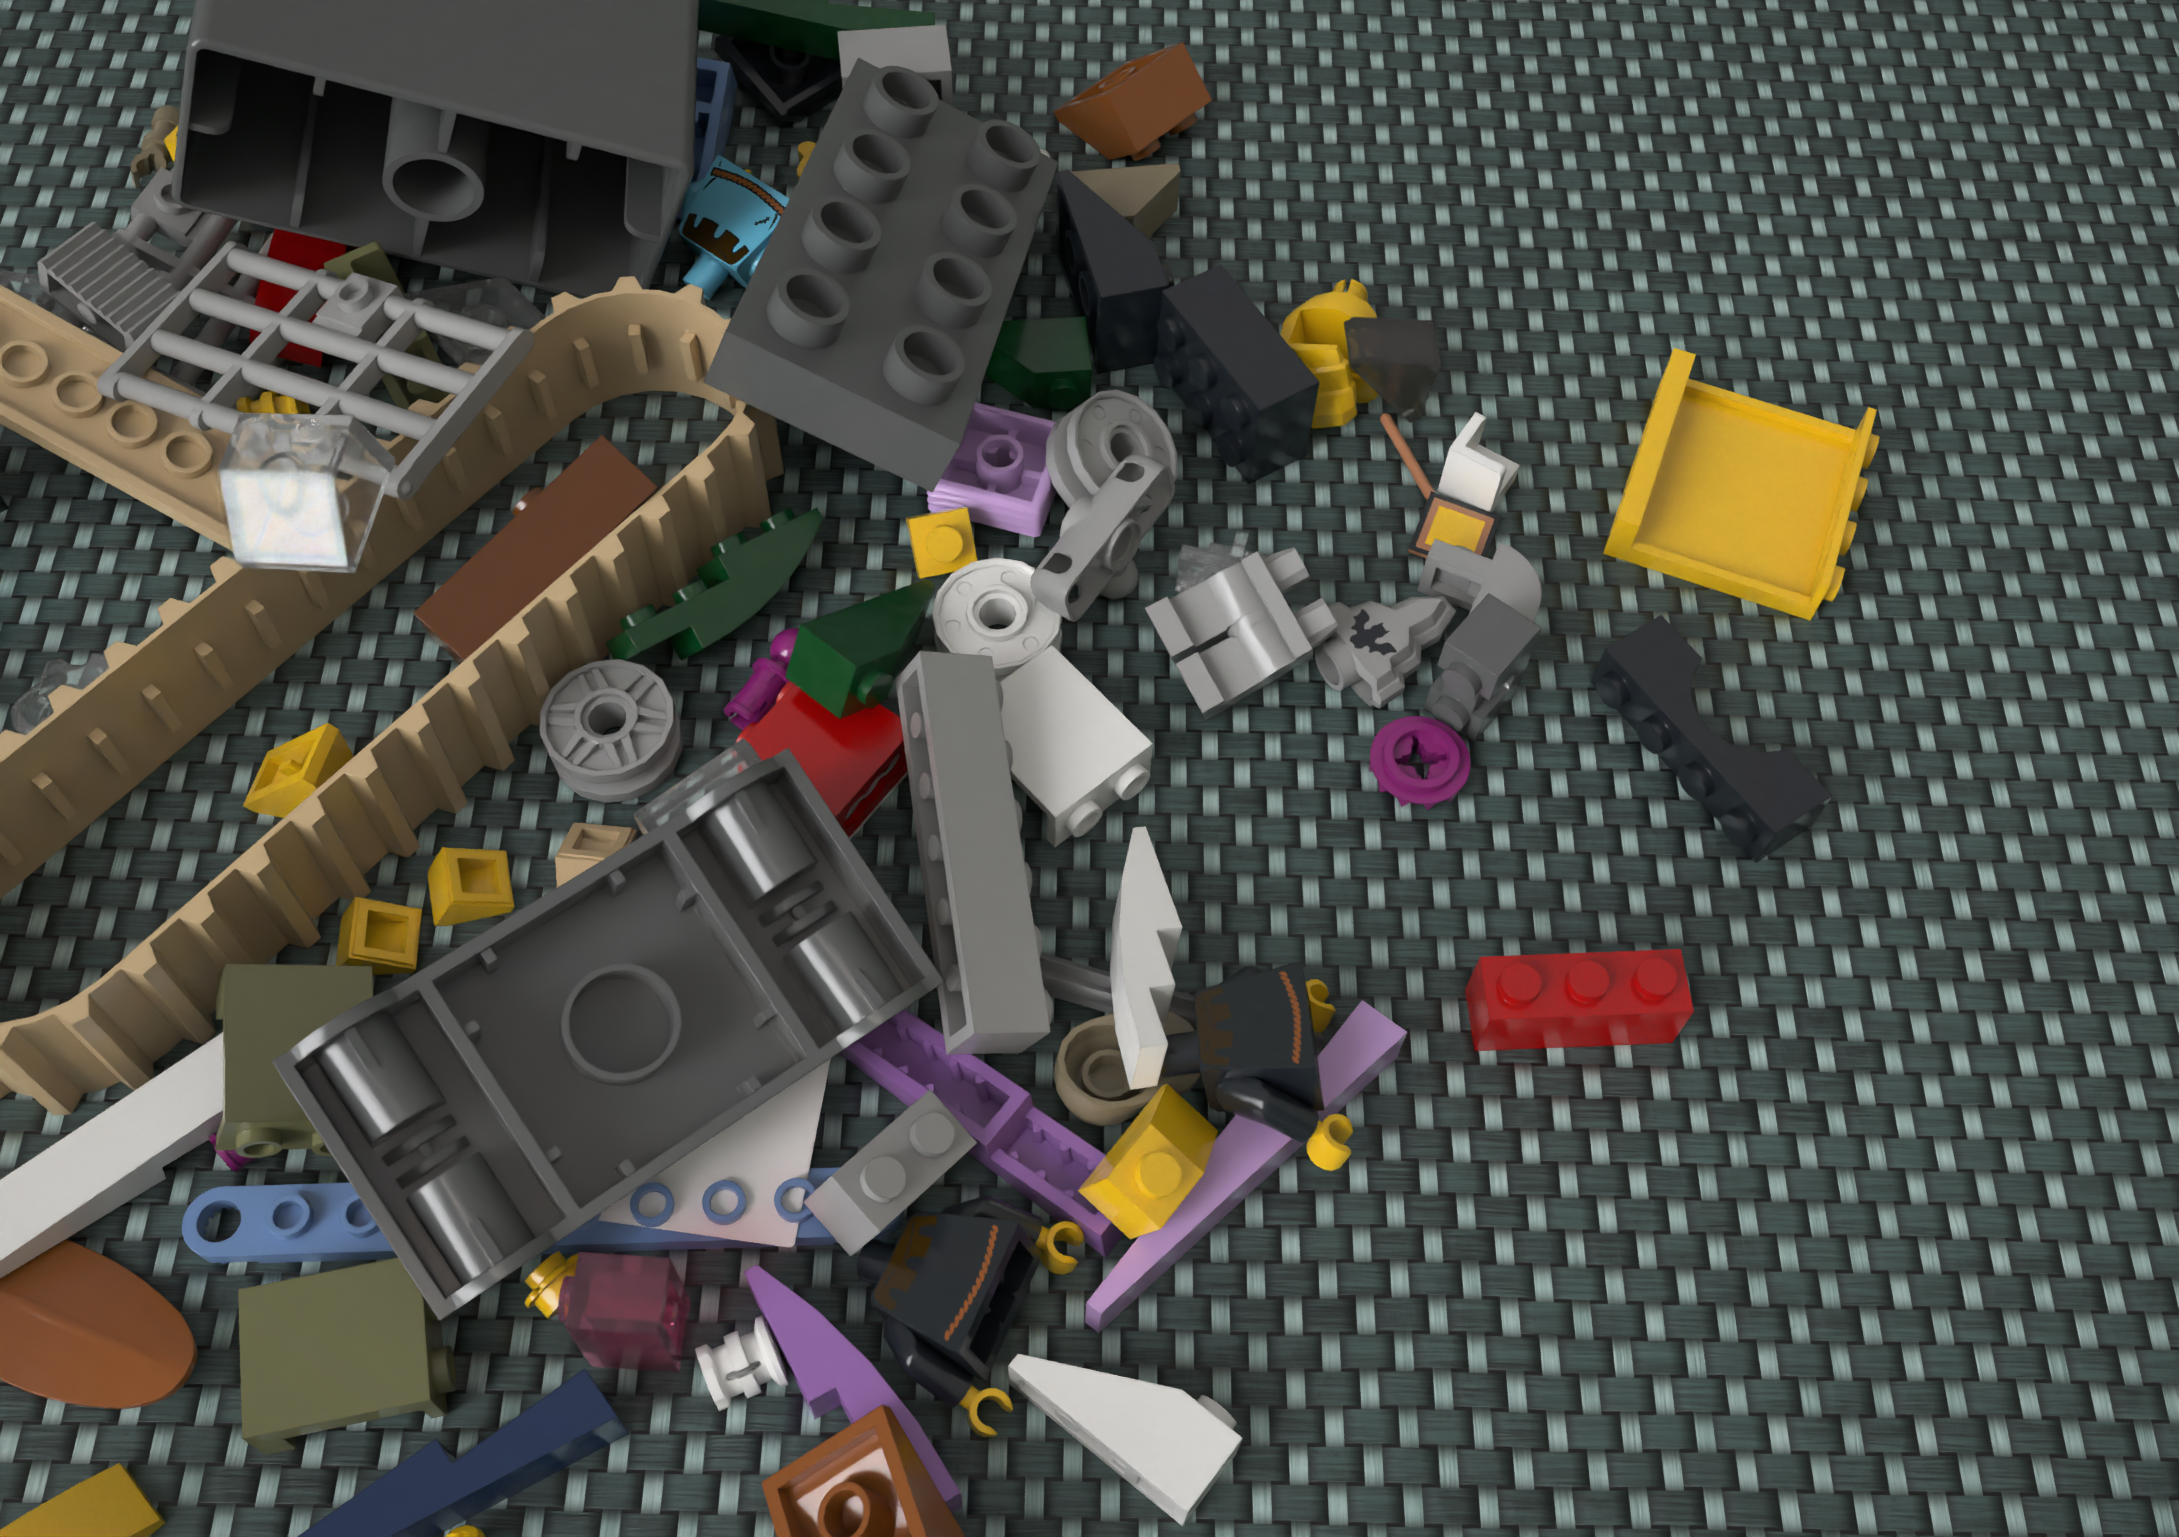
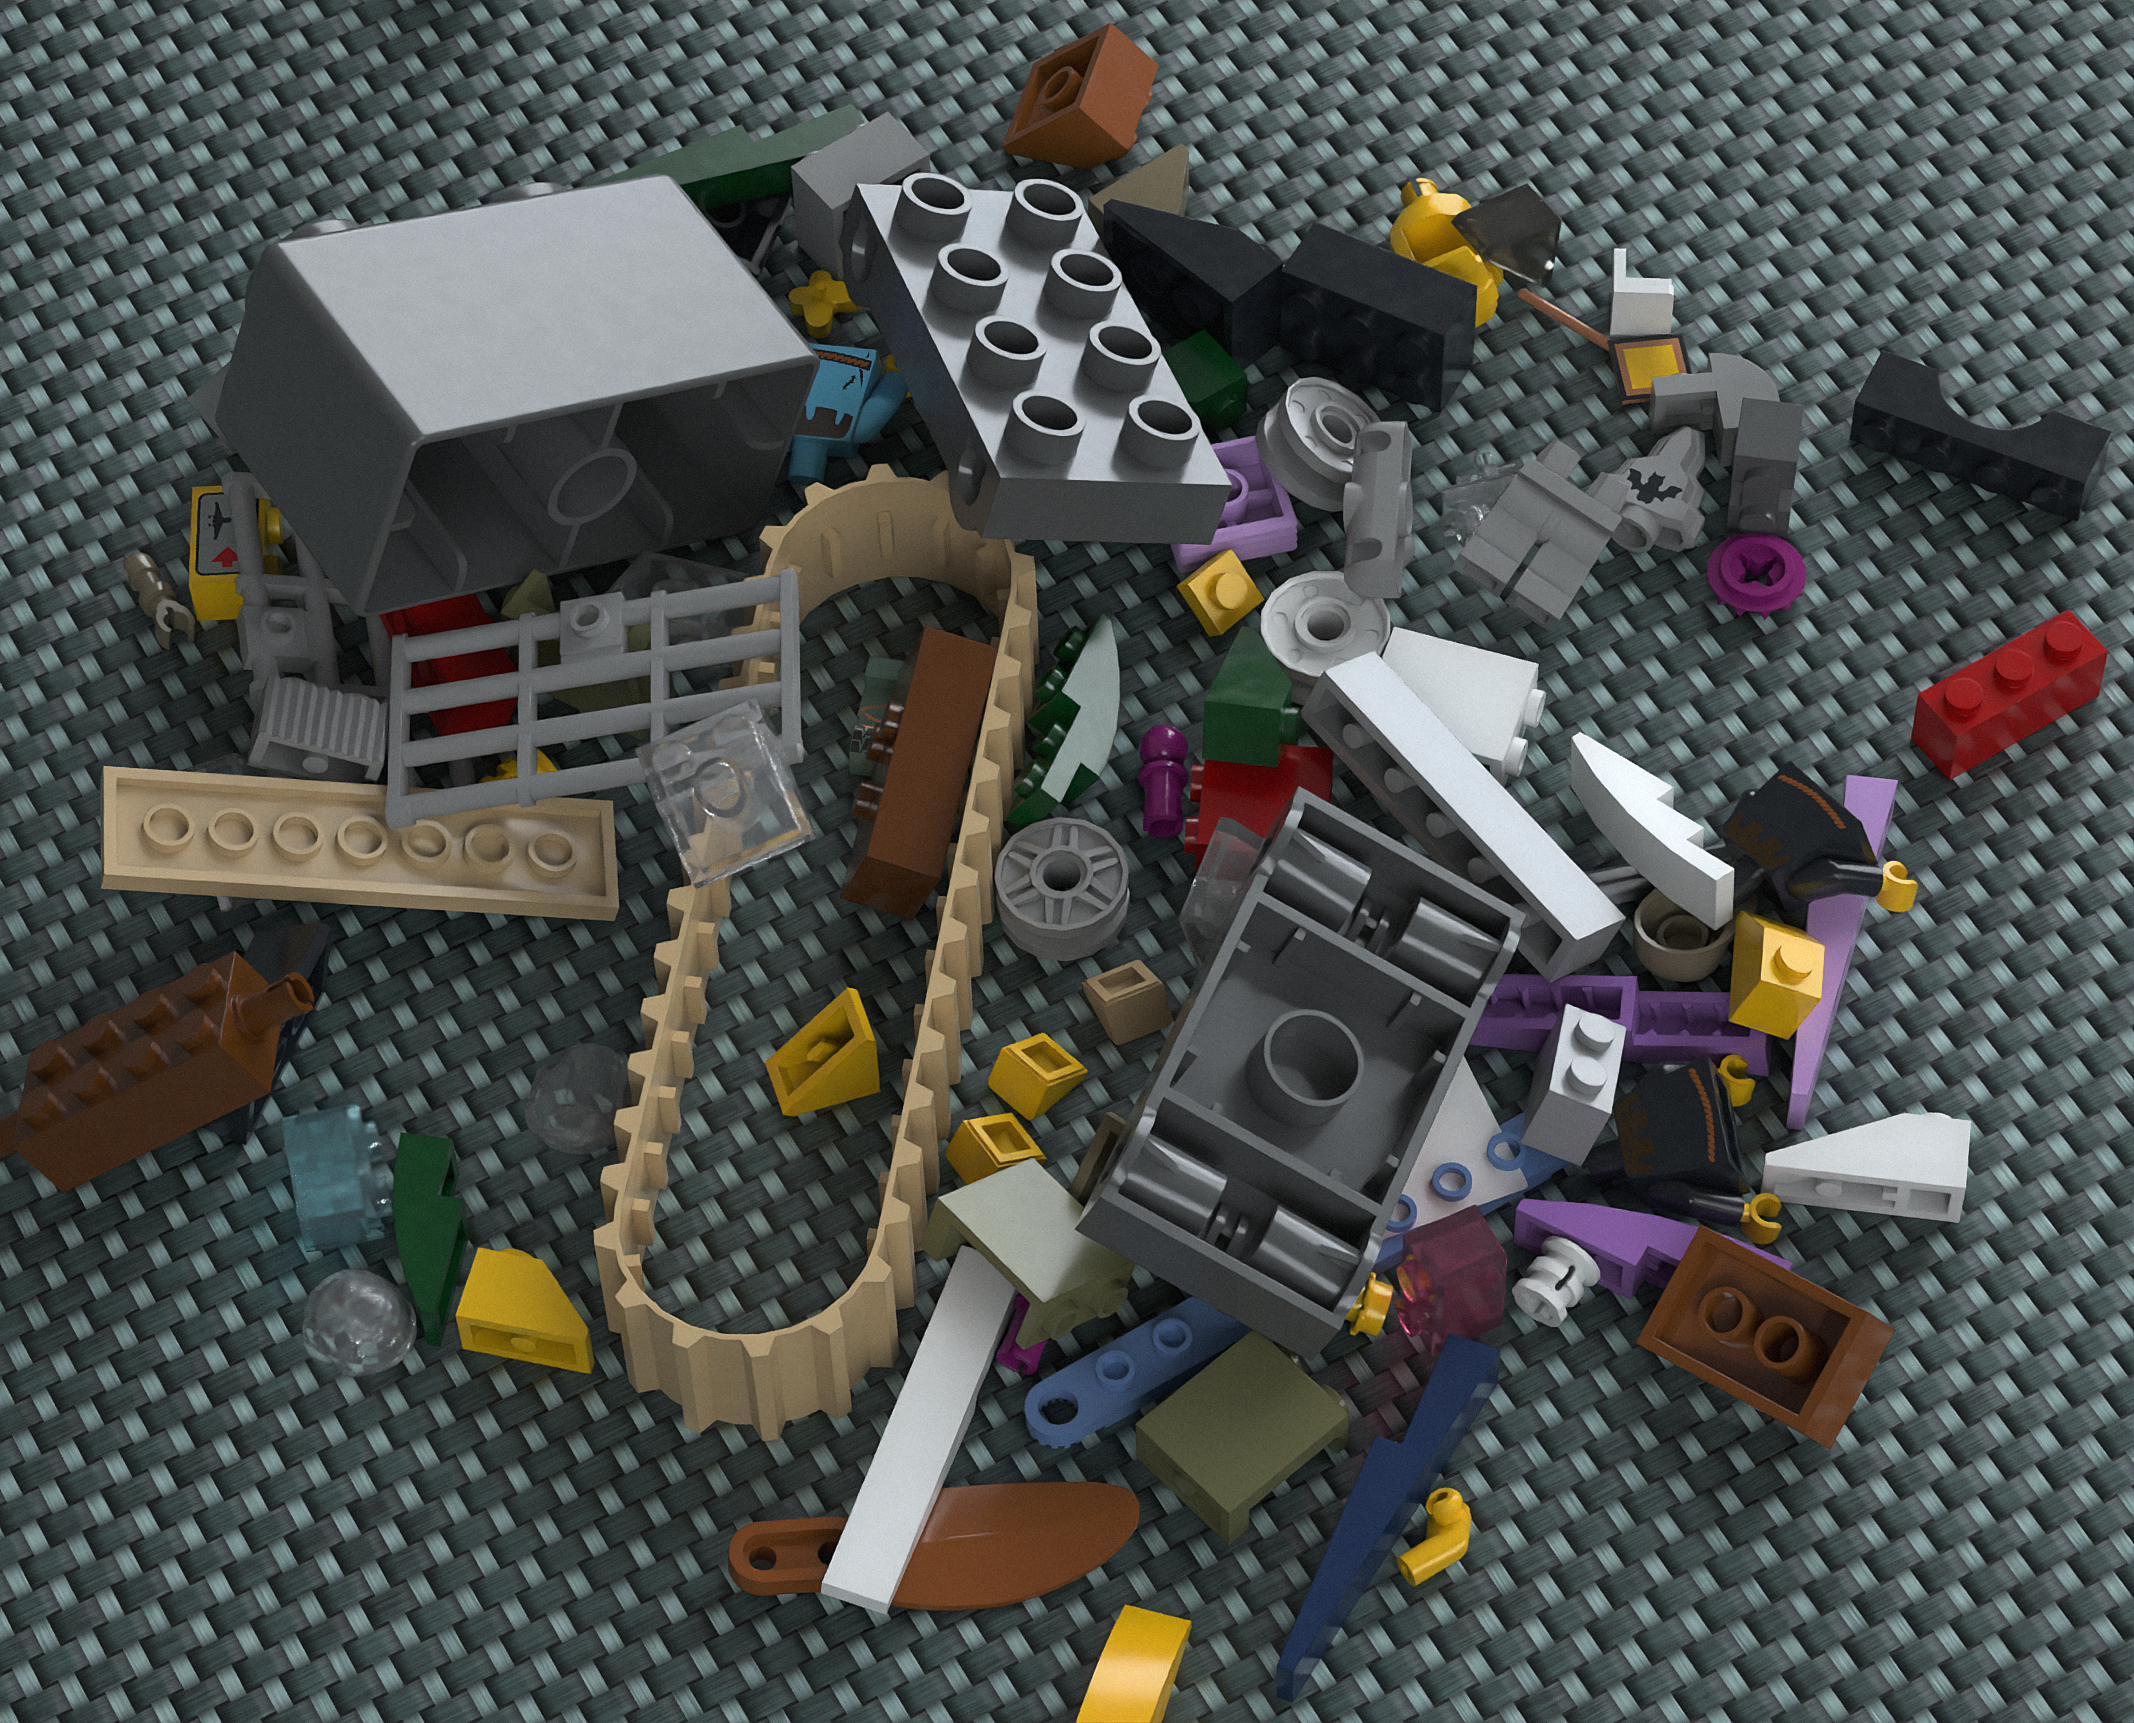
camera: 25 degrees left, 5 degrees down
yellow panel [1603,348,1880,621] -> none

